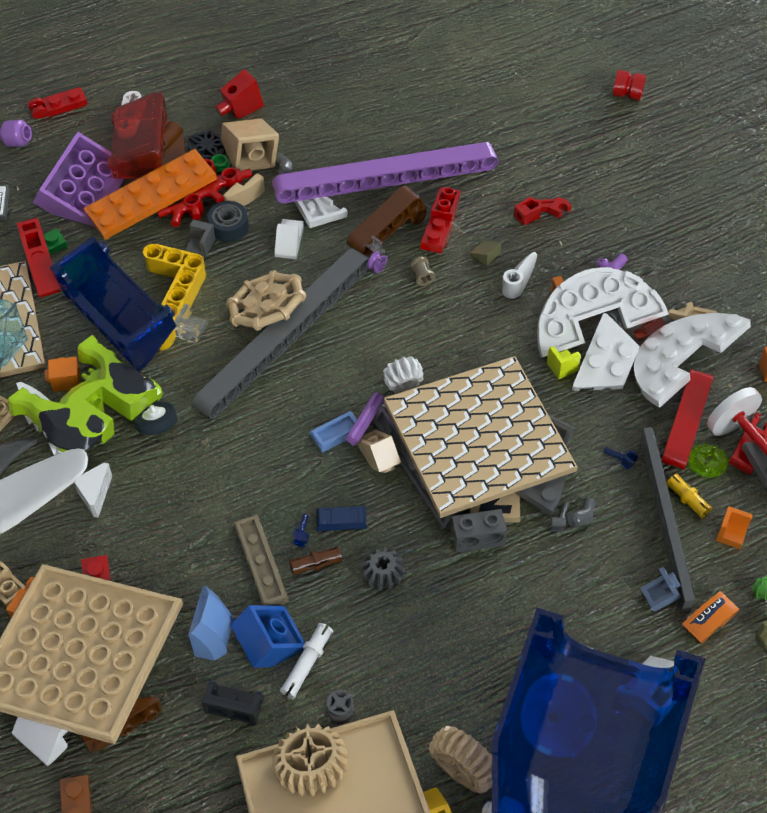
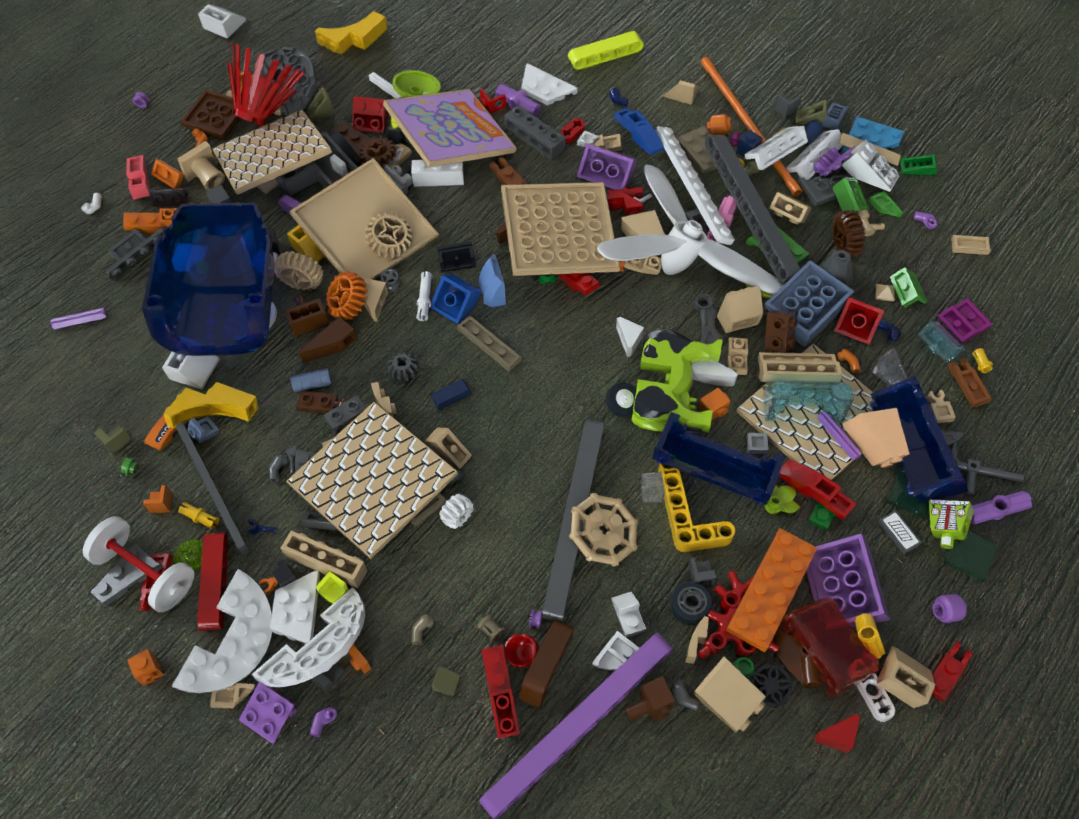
camera: 155 degrees right, 5 degrees up
red torso [215,69,264,119] -> none
reddish brown pin [289,546,342,576] -> none
clear blue hand [293,514,310,548] -> none
medium blue tile [310,411,357,453] -> none
medium lavender axle [346,392,384,446] -> none
clear hand [365,235,385,254] -> none
white piece [502,252,537,299] -> none
red piece [513,197,572,226] -> none
clear red tile [634,317,666,339] -> none
none -> yellow arch [164,382,259,429]
none -> medium lavender hinge [239,681,297,744]
none -> black piece [259,559,297,595]
none -> tan brick [281,531,367,589]
none -> reddish brown brick [285,294,329,337]
none -> sand blue axle [290,368,332,393]
none -> reddish brown plate [296,391,348,414]
none -> reddish brown slope [298,317,357,363]
none -> orange gear [325,271,368,321]
none -> tan slope [364,278,388,321]
none -> tan slope [371,382,397,418]
none -> dark tan arm [412,614,434,645]
none -> red hair [504,634,539,667]
none -> reddish brown brick [625,676,675,722]
none -> light grey plate [746,433,769,454]
none -> red slope [814,713,860,753]
none -> yellow piece [855,613,885,660]
none -> tan slope [876,646,935,708]

